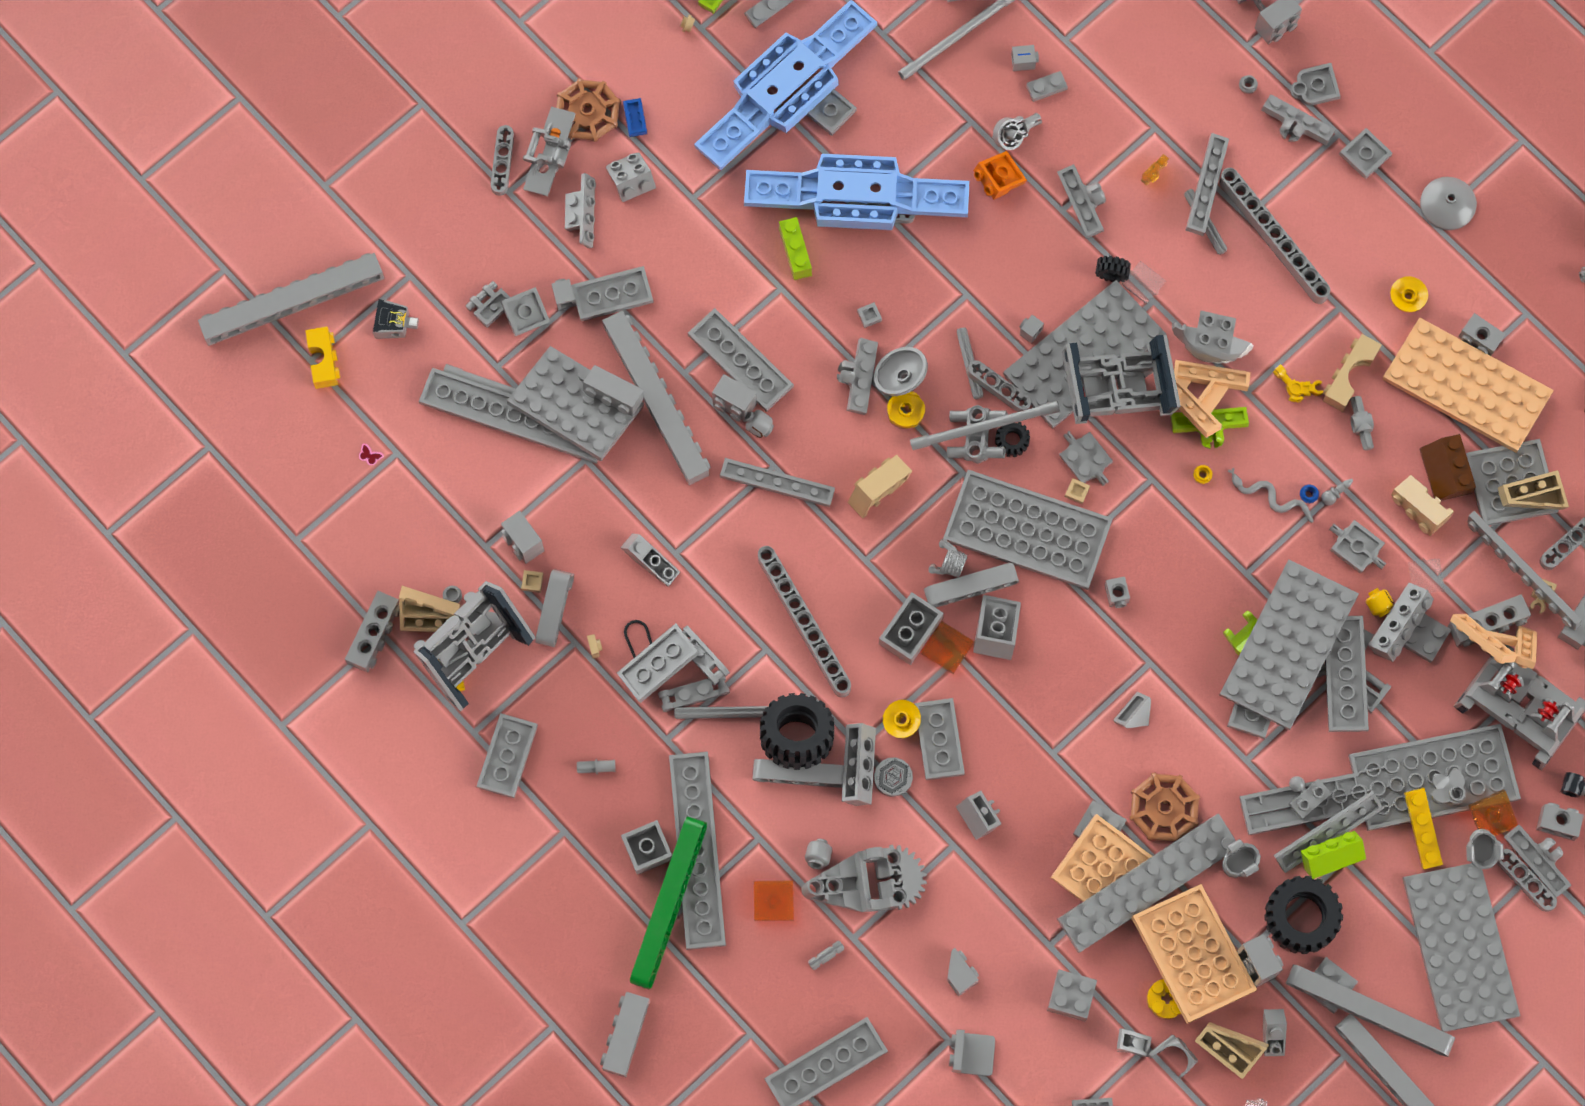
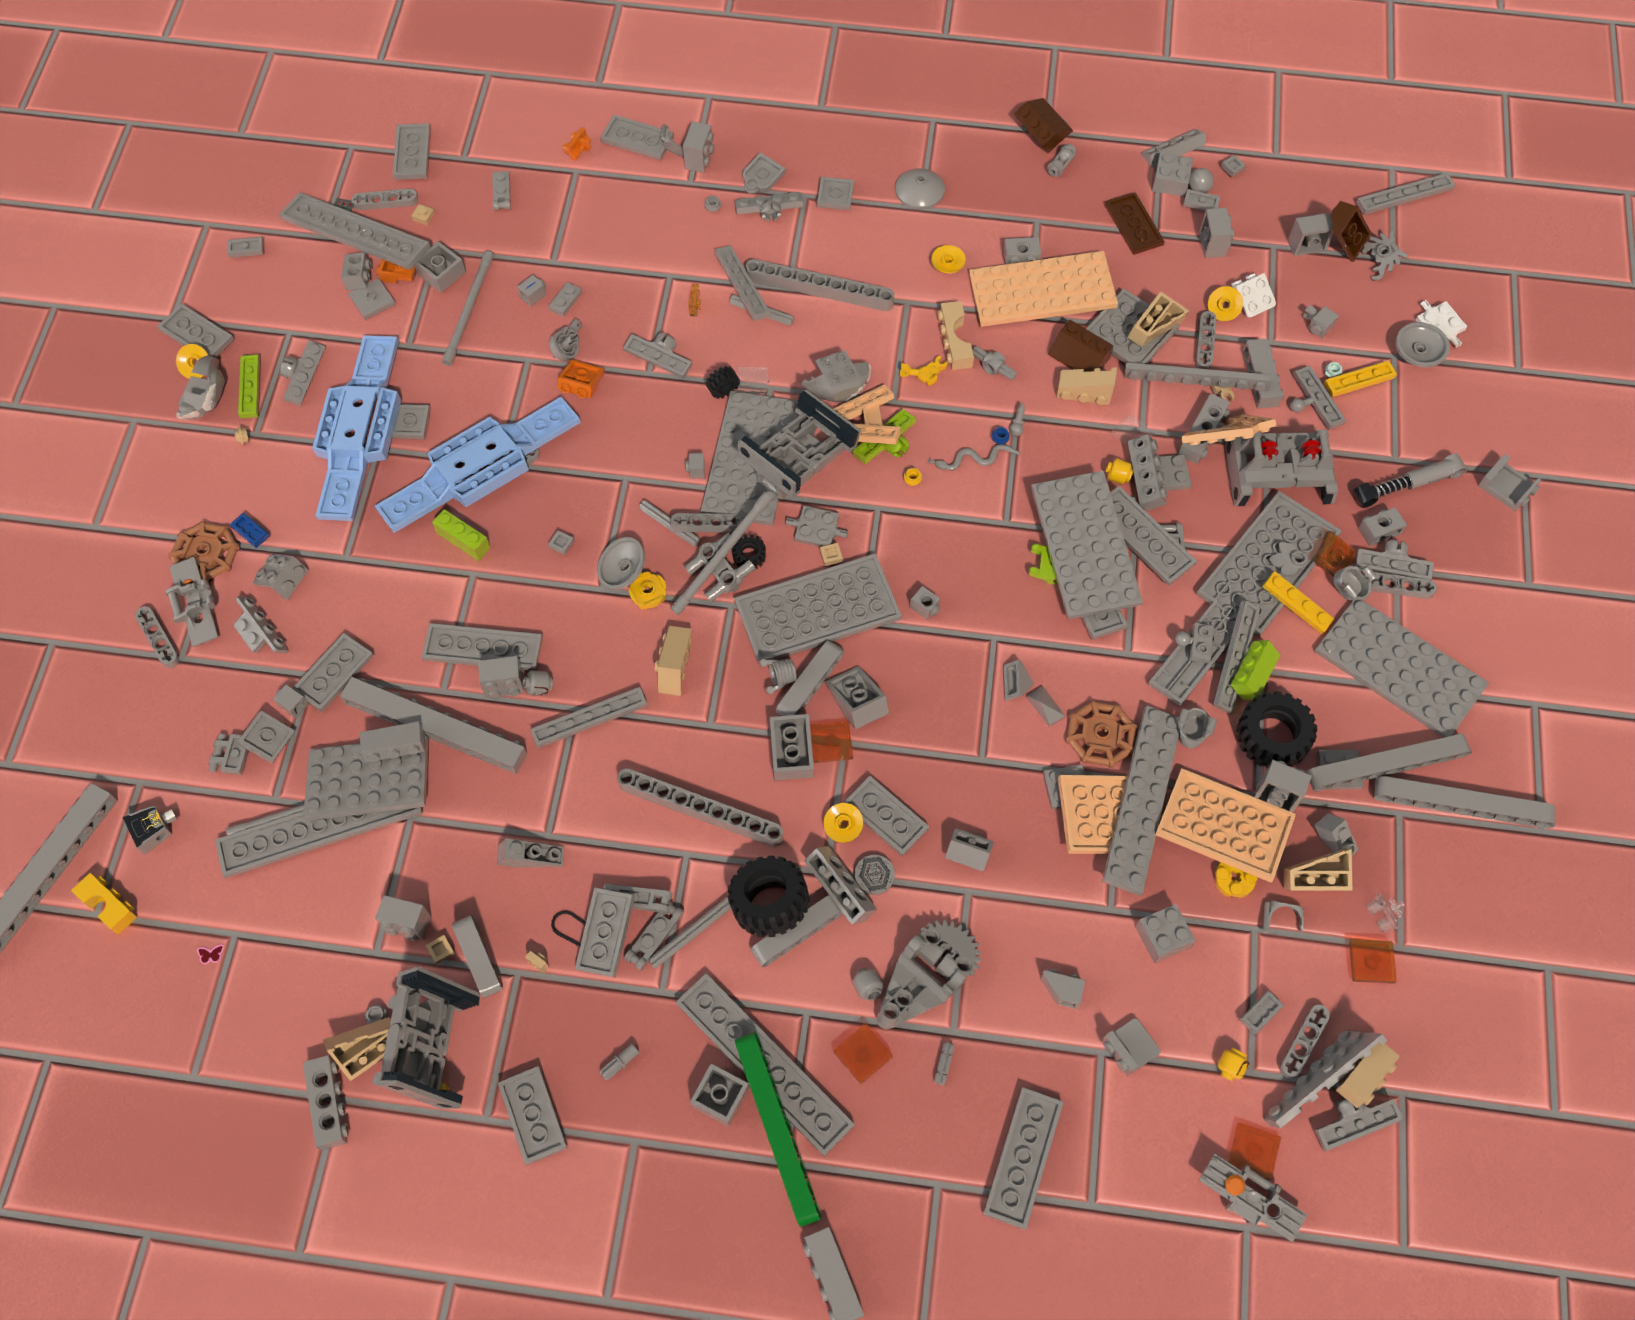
camera: 40 degrees left, 10 degrees down
light grey plate [837,338,878,415] -> none
light grey slope [1117,1028,1152,1057] -> none
light grey plate [1329,520,1386,573] -> none
none -> light grey slope [1027,686,1065,727]

